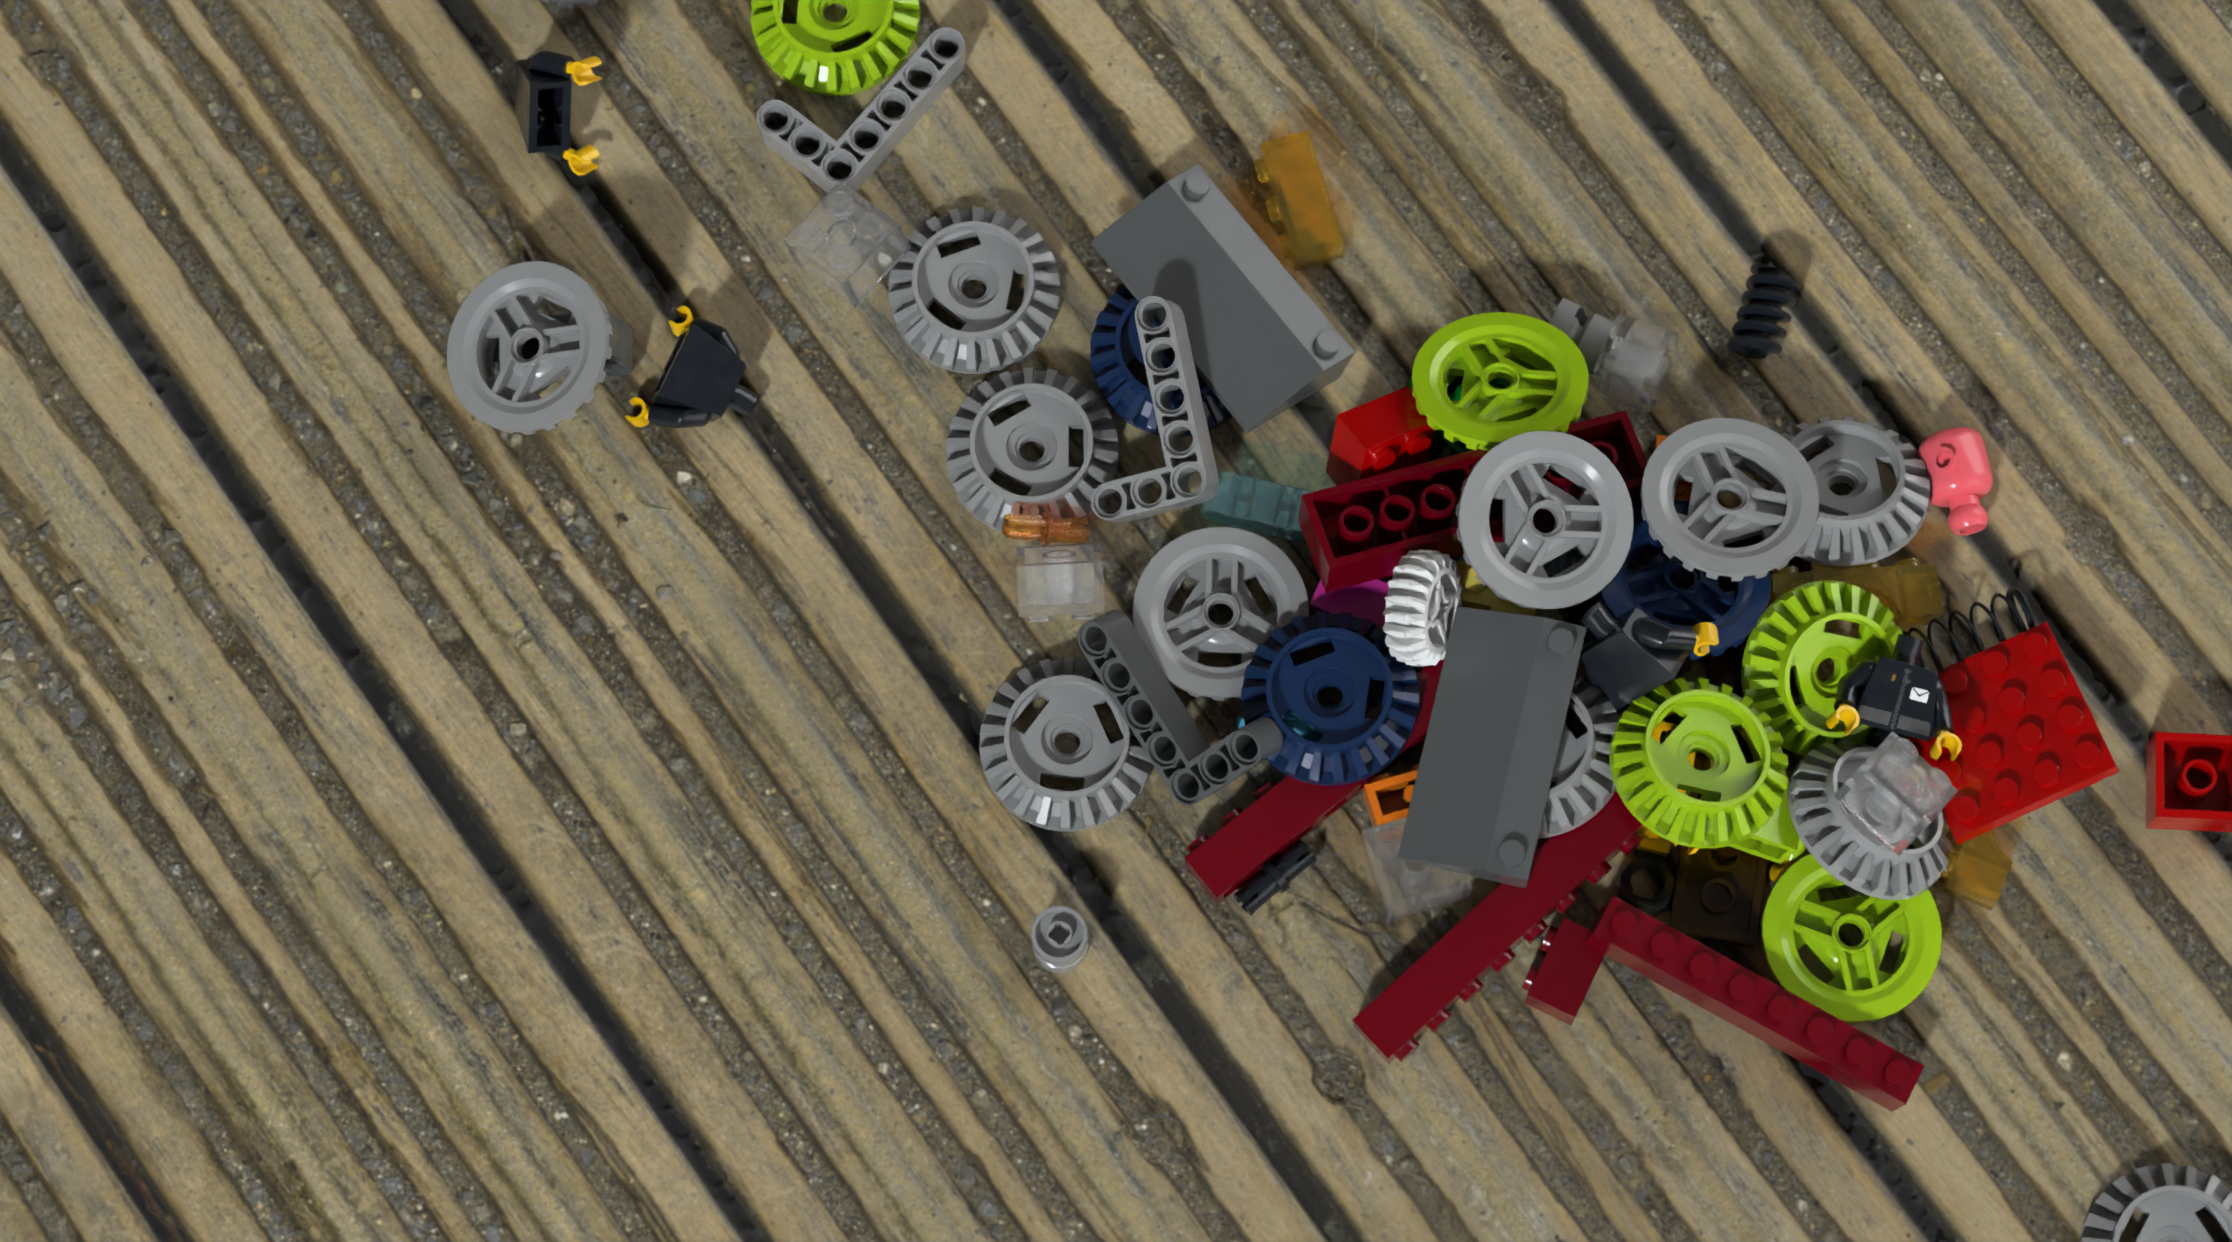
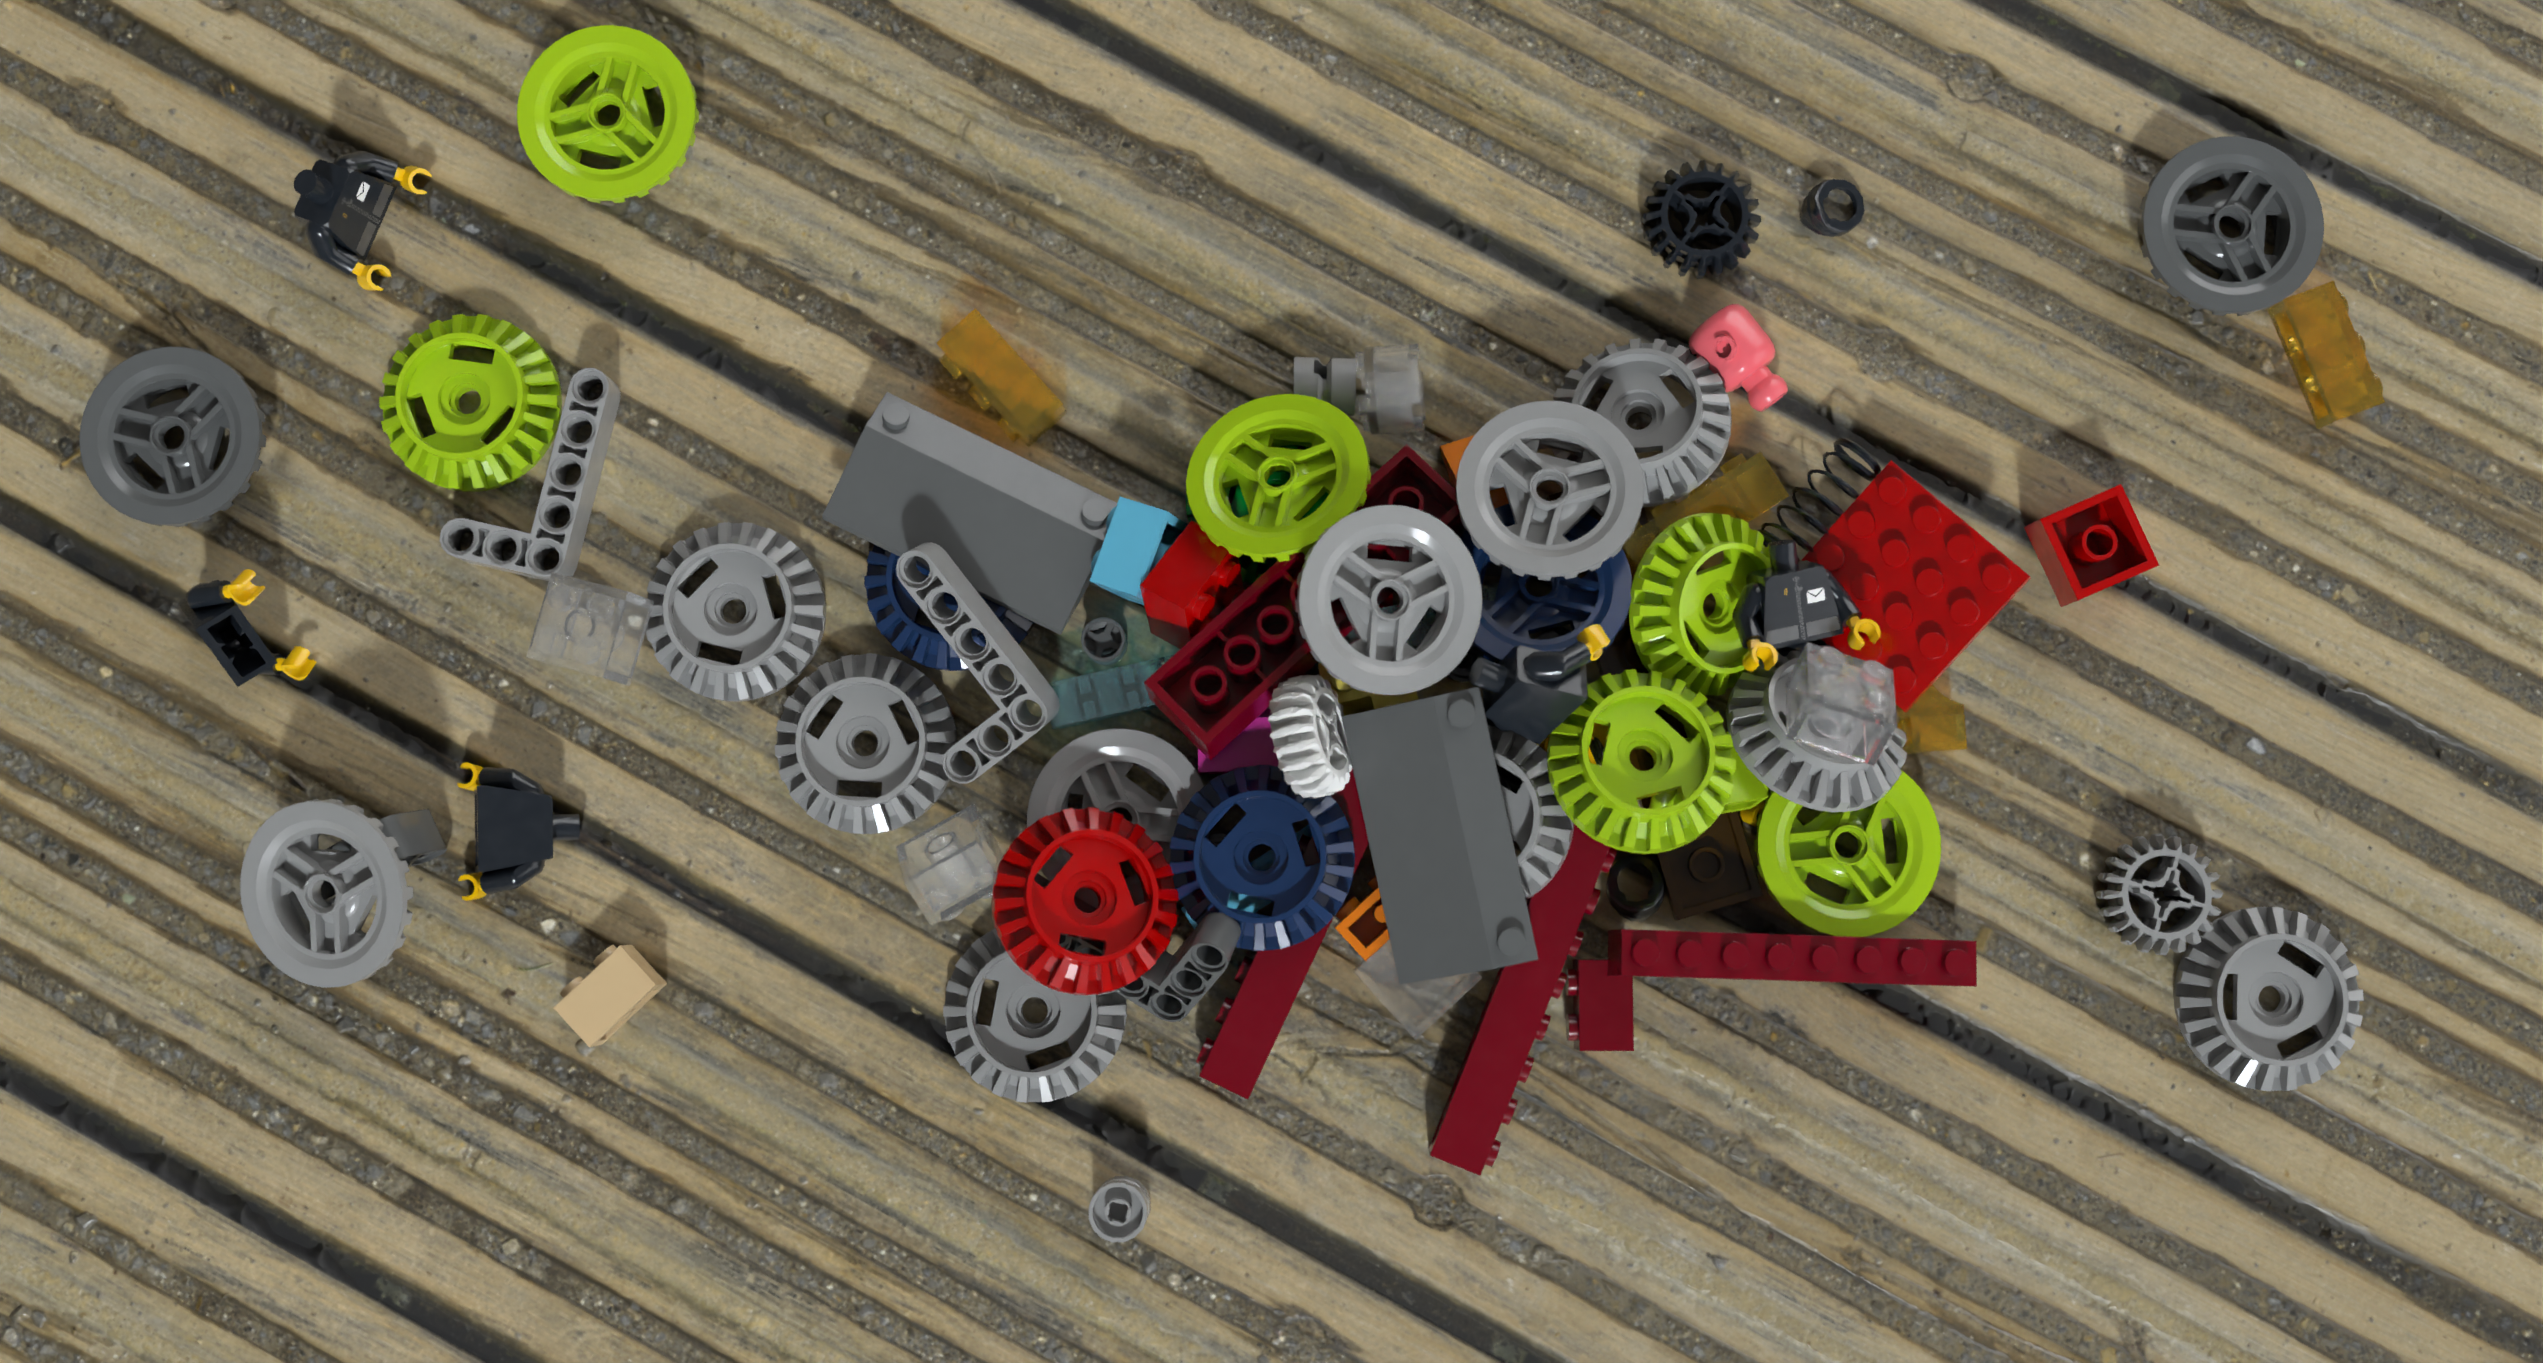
camera: 25 degrees left, 10 degrees up
clear orange axle [1002,512,1089,546] -> none
black pin [1233,839,1317,916] -> none
black piece [1728,264,1801,359] -> none
none -> tan brick [554,945,667,1047]
none -> red gear [991,807,1179,995]
none -> dark grey wheel [1081,617,1128,666]
none -> medium azure brick [1090,496,1188,605]
none -> black gear [1641,160,1761,280]
none -> black piece [1800,179,1865,237]
none -> light grey gear [2095,834,2224,955]

